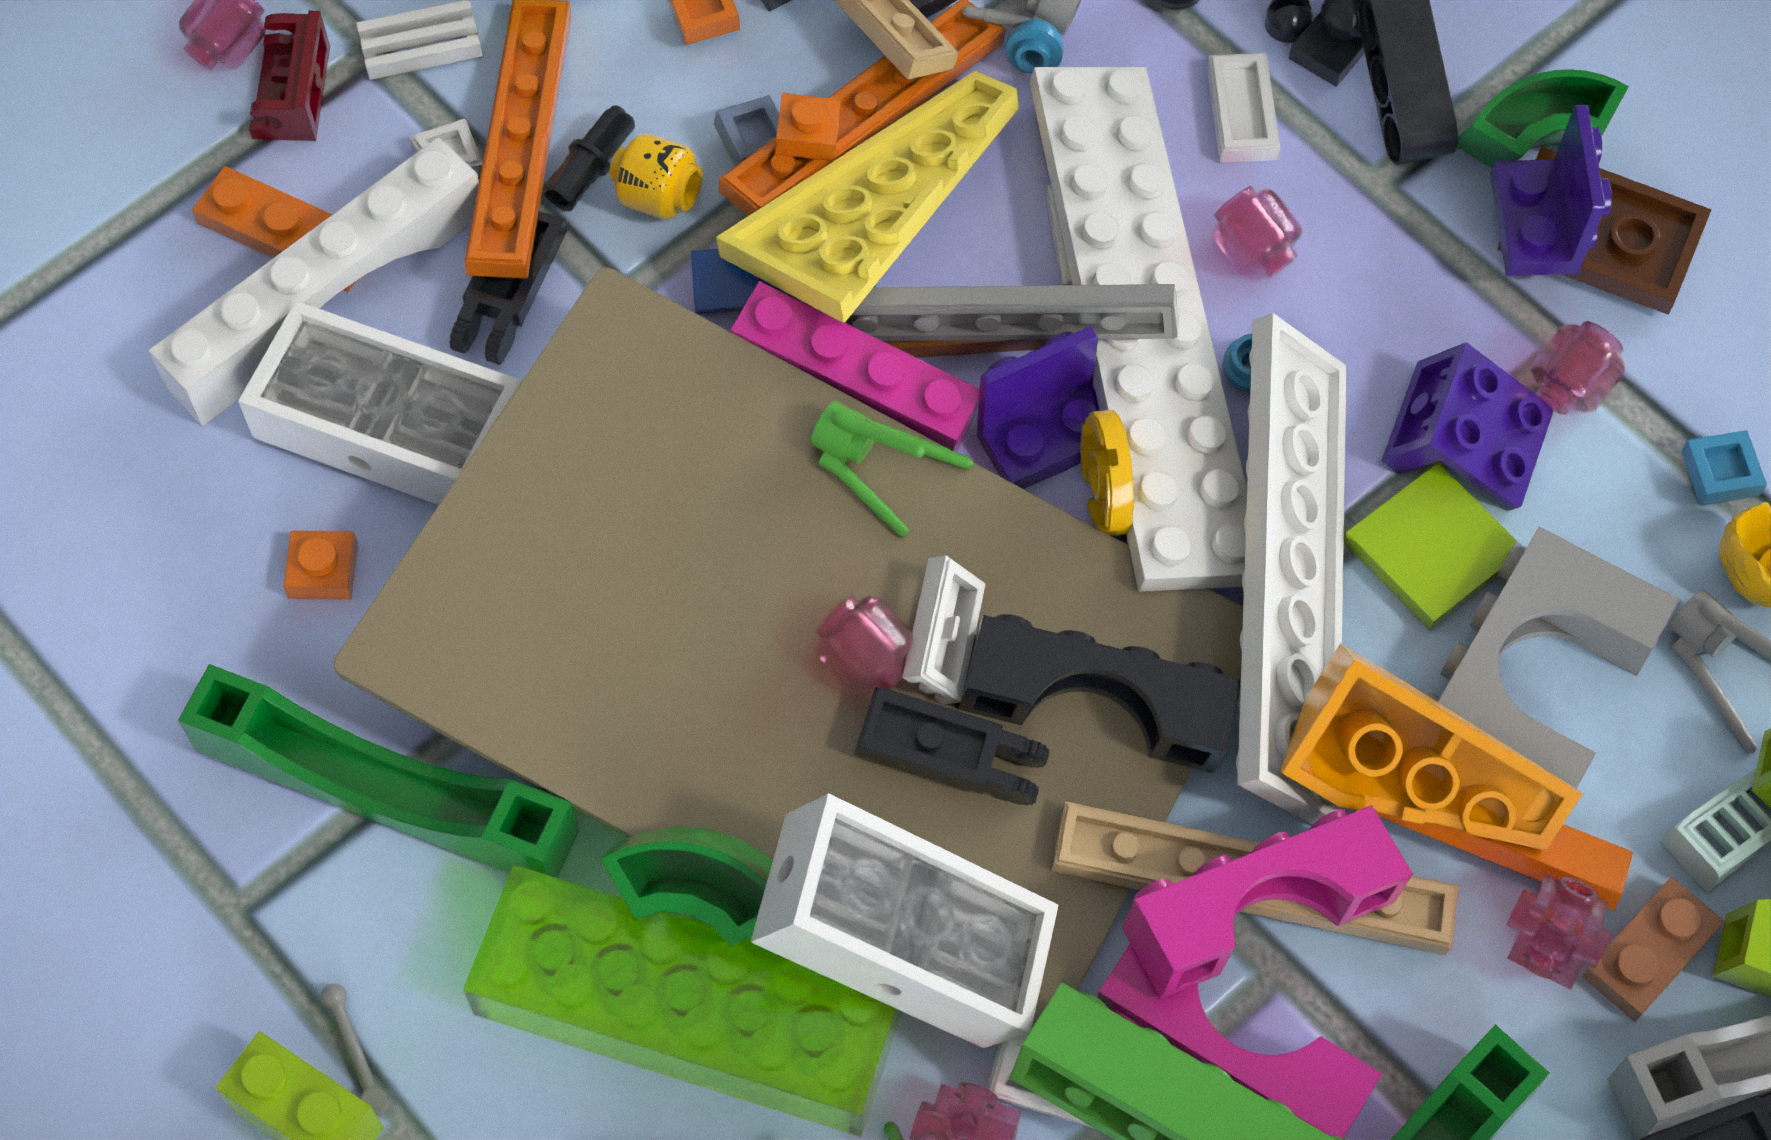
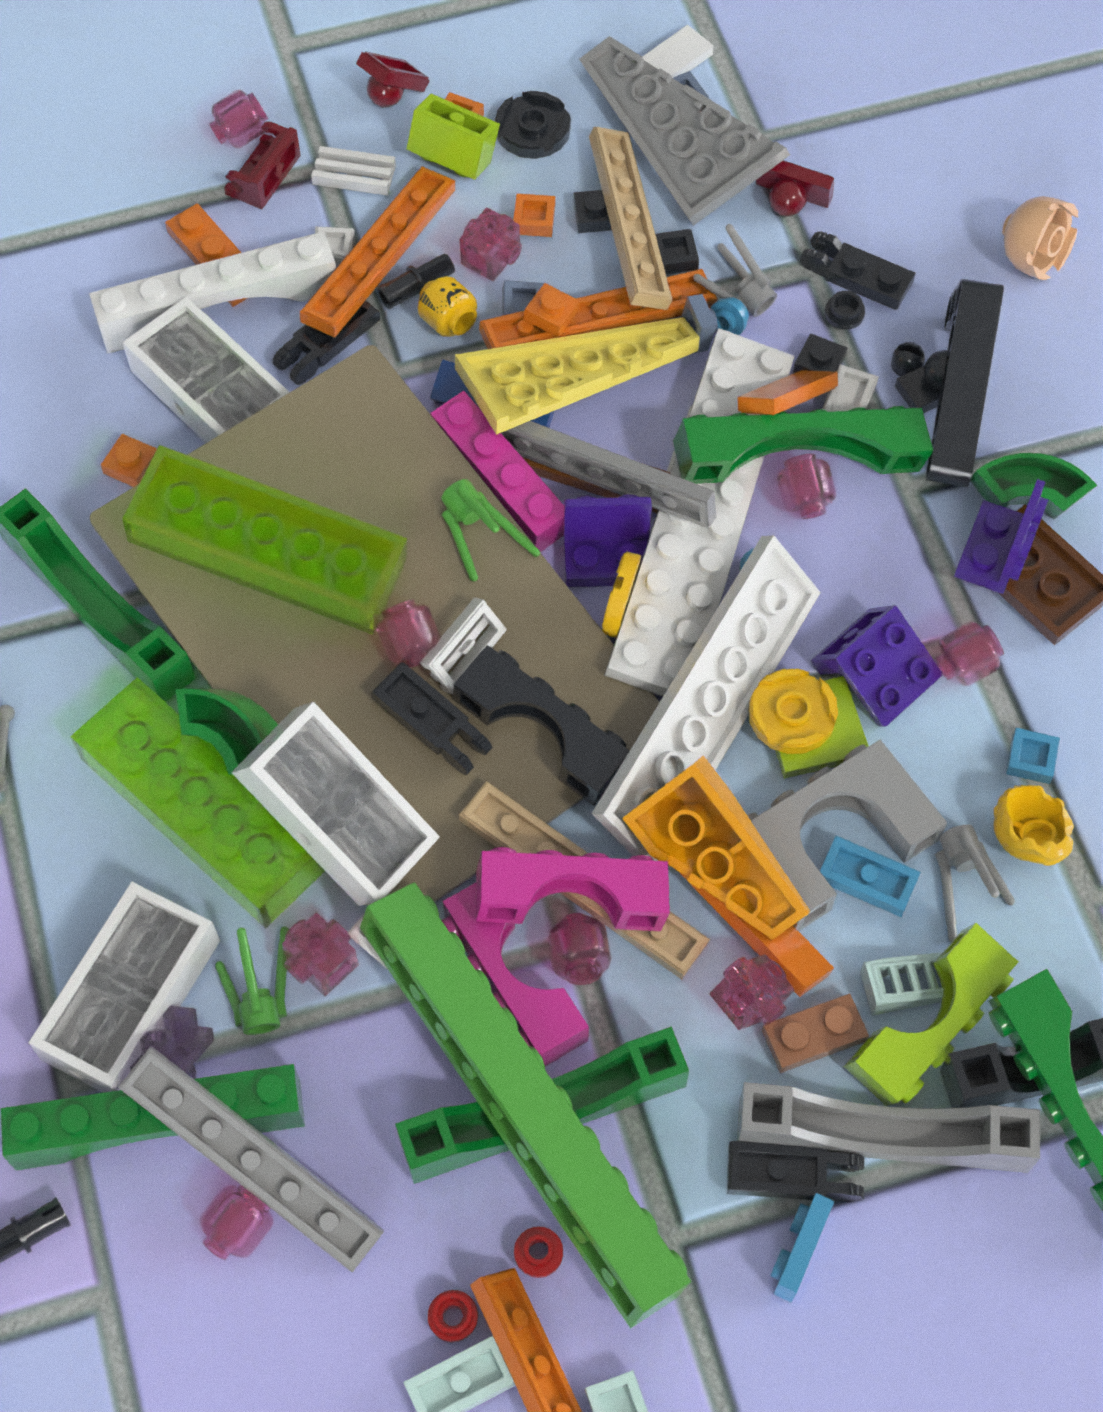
camera: 25 degrees right, 0 degrees up
none -> clear neon green brick [122,445,407,635]
none -> clear pink brick [459,207,522,282]
none -> clear pink head [547,913,612,985]
none -> green arch [673,406,934,484]
none -> sand blue plate [681,294,718,353]
none -> orange tile [737,370,838,415]
none -> yellow tile [748,669,838,754]
none -> black plate [793,333,848,373]
none -> dark azure plate [820,836,921,918]

